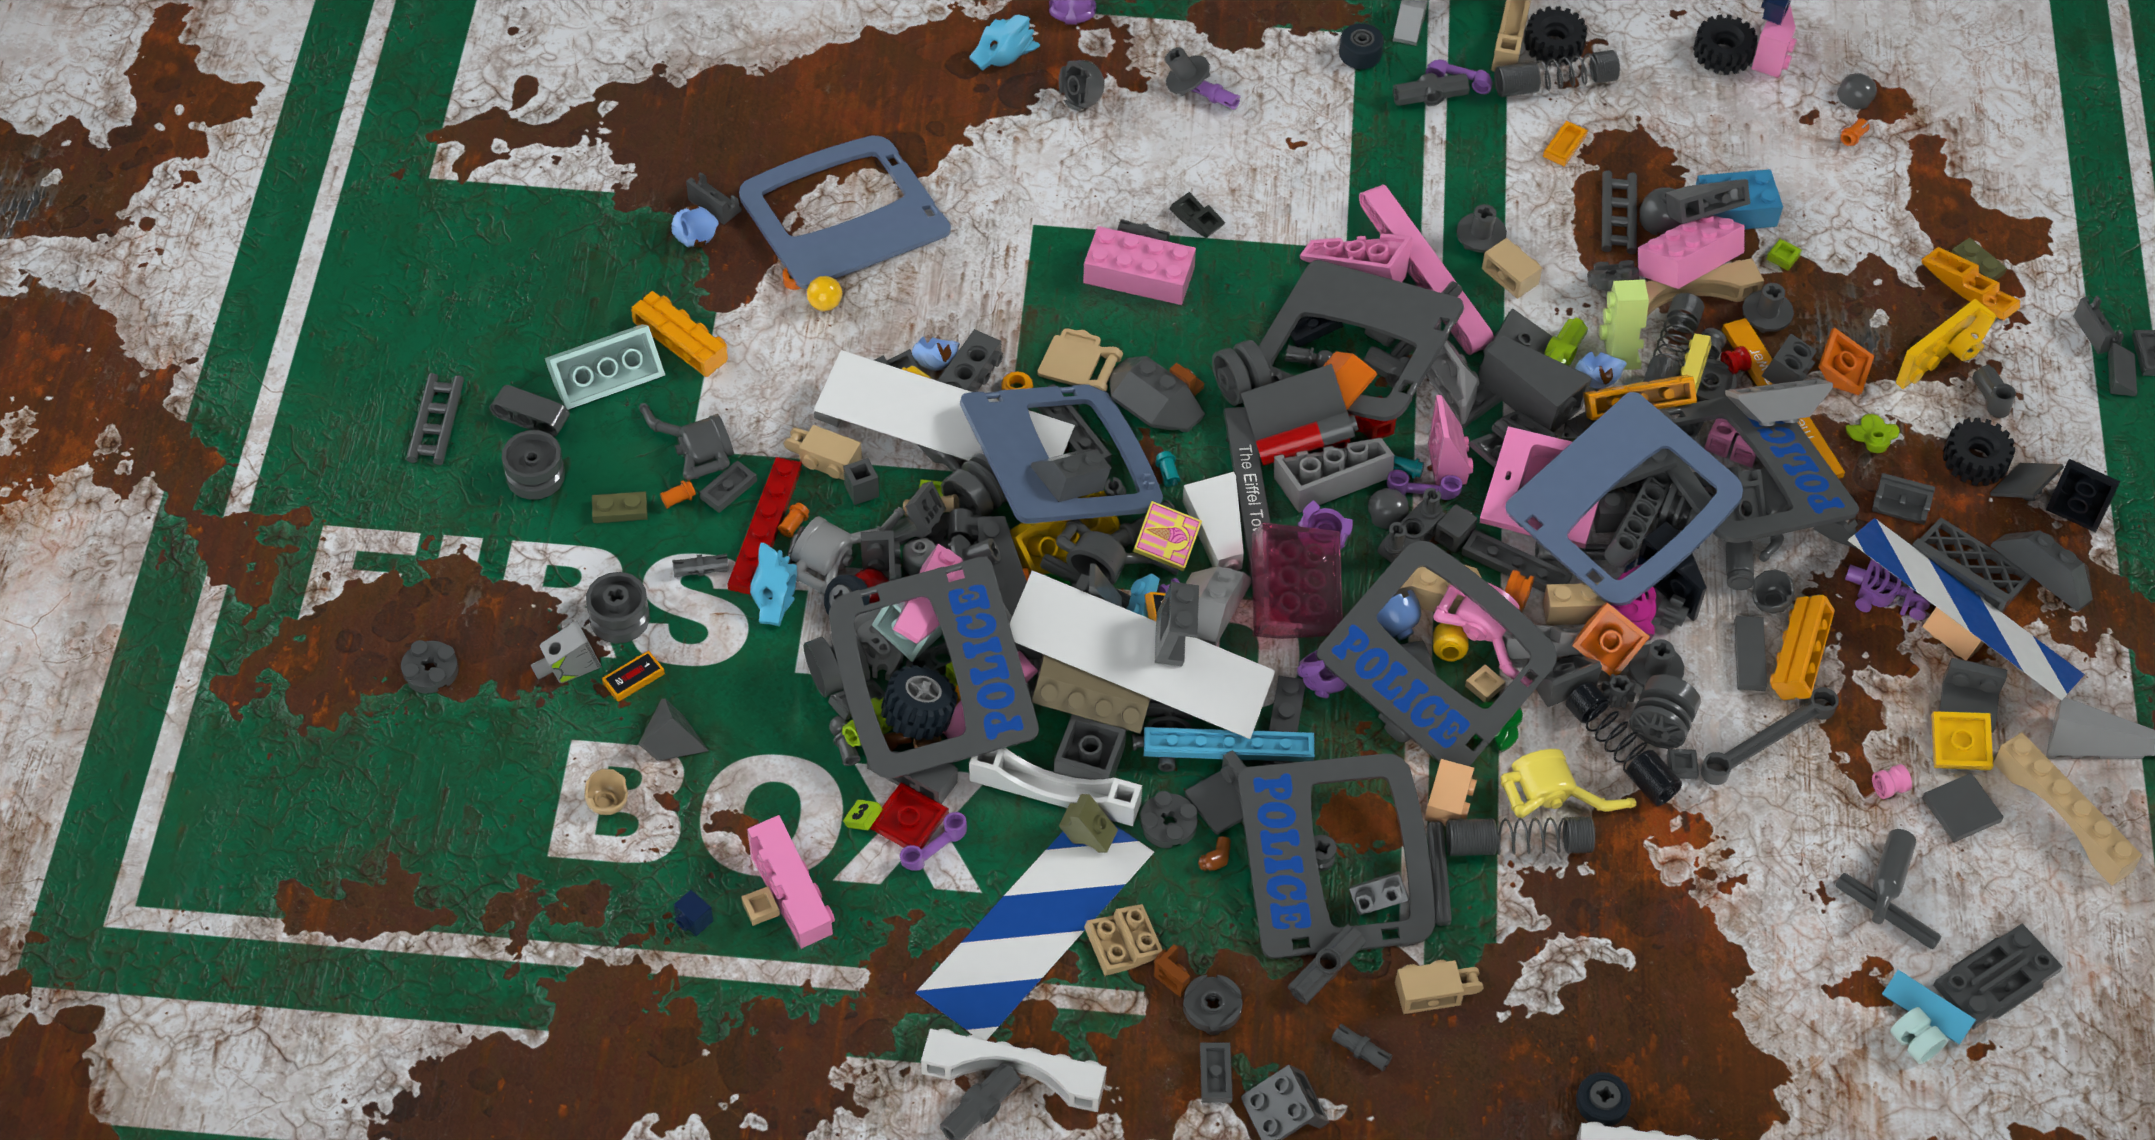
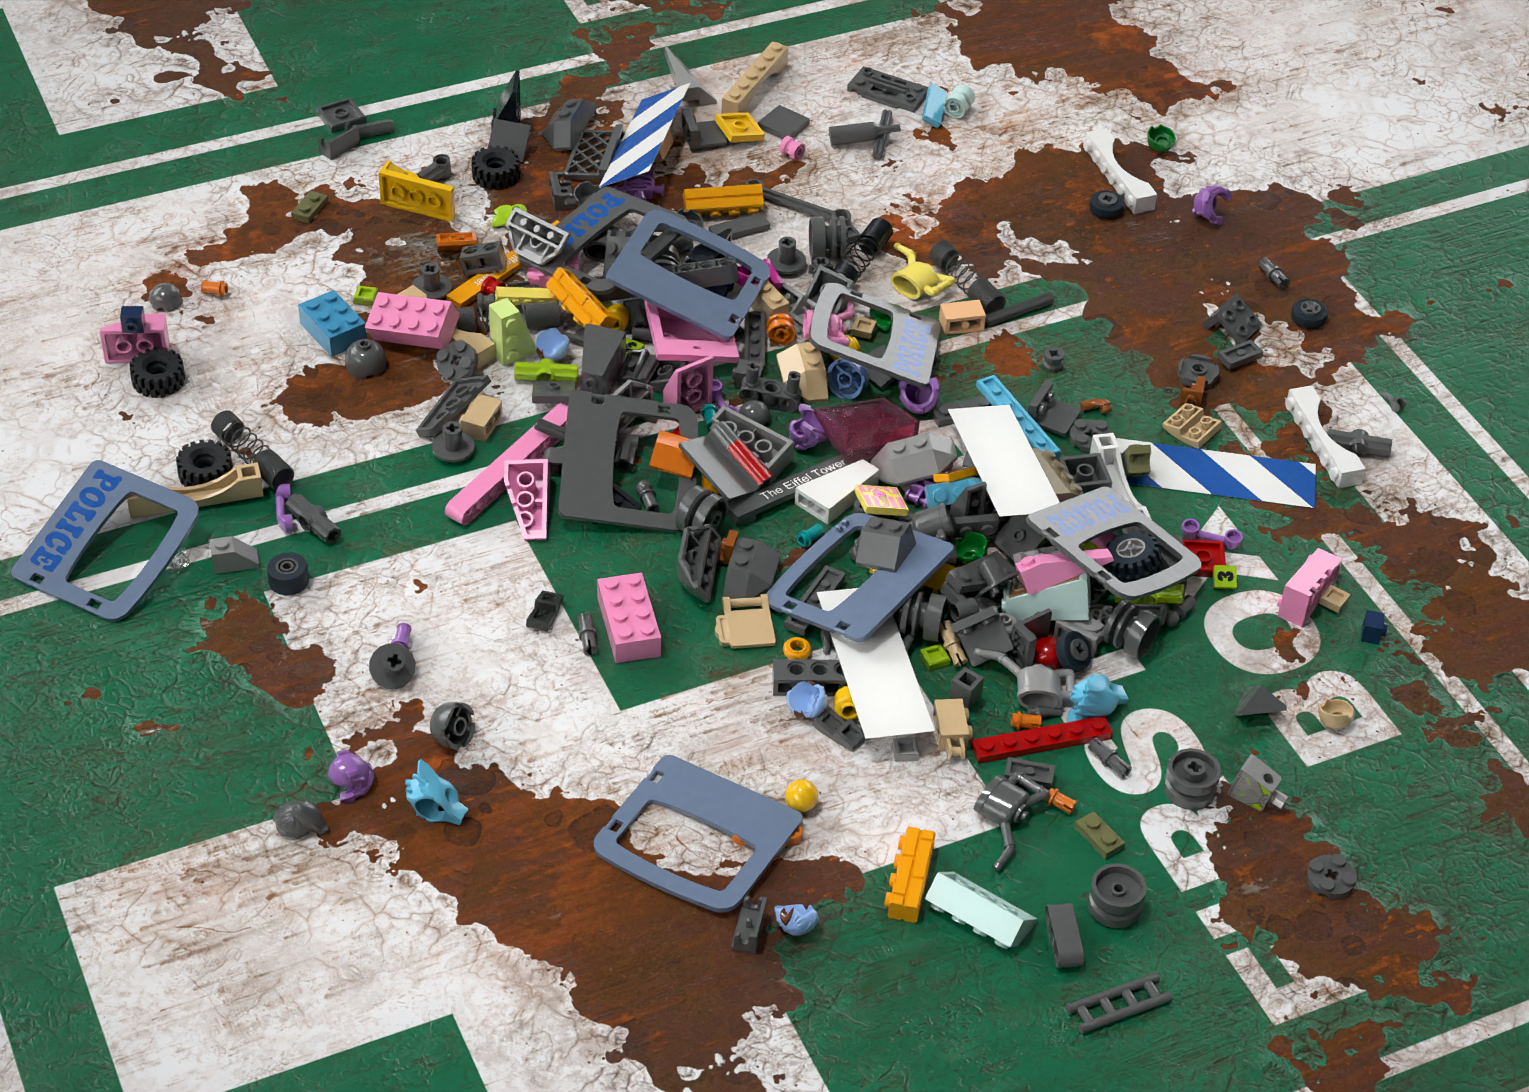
camera: 120 degrees left, 10 degrees down
tile [602,650,665,702] -> none
dark grey window [1154,581,1199,667] -> none
dark grey door [1238,754,1435,959] -> none
dark grey piece [1288,925,1366,1005] -> none
dark grey pin [1332,1023,1393,1071] -> none
dark grey hips [1349,871,1409,915] -> none
tan brick [1395,960,1484,1014] -> none
light orange tile [1543,120,1588,167] -> none
orange slope [1572,602,1650,676] -> none
dark grey bar [1602,170,1637,254] -> none
dark grey slope [1665,179,1750,224] -> none
light orange slope [1922,247,2020,321] -> none
none -> dark grey wing [415,375,491,437]
none -> dark grey hair [573,181,602,206]
none -> dark grey wedge [678,524,721,603]

